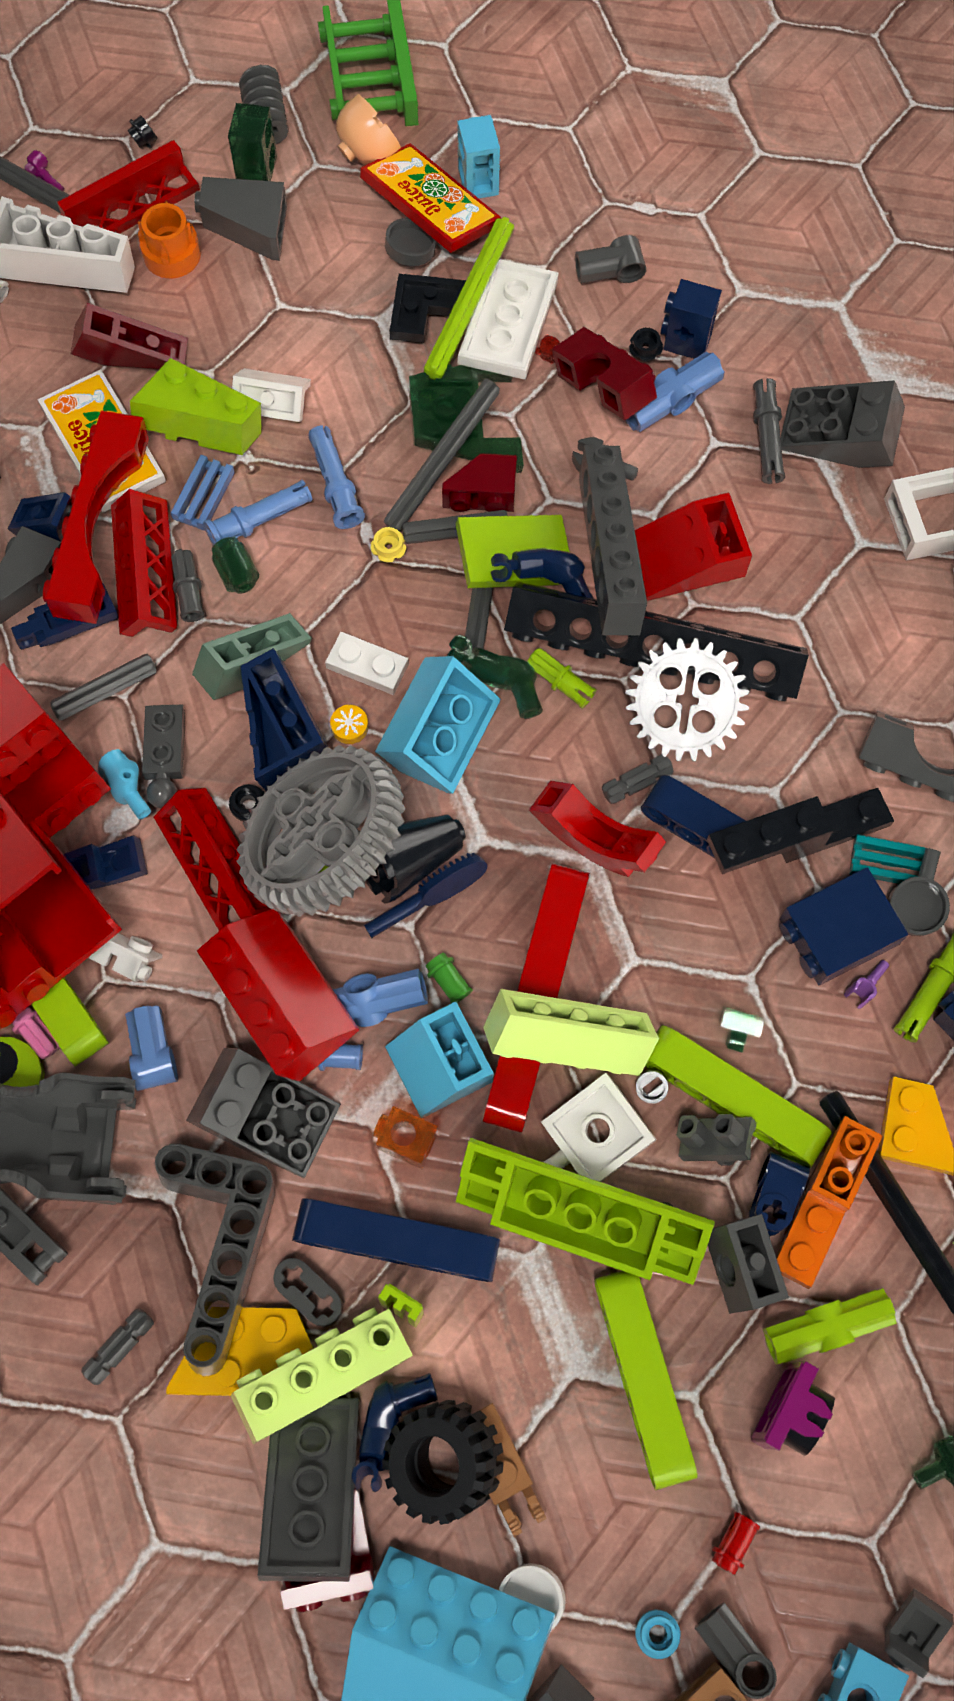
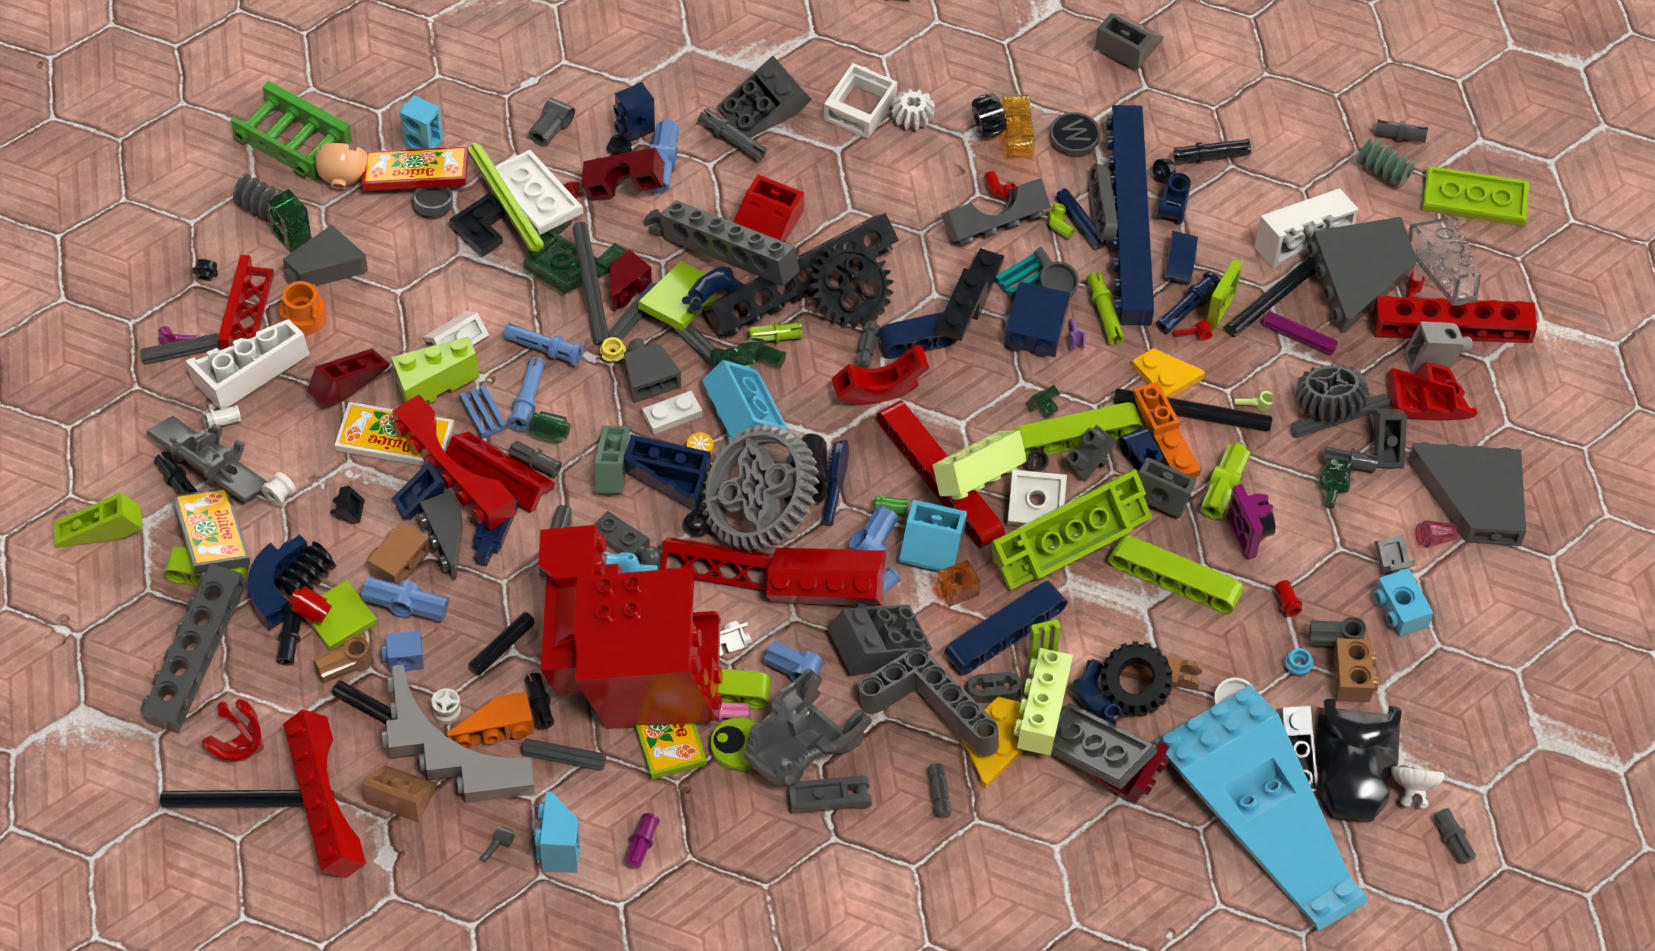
camera: 50 degrees left, 15 degrees down
none -> dark grey torso [624,338,681,403]

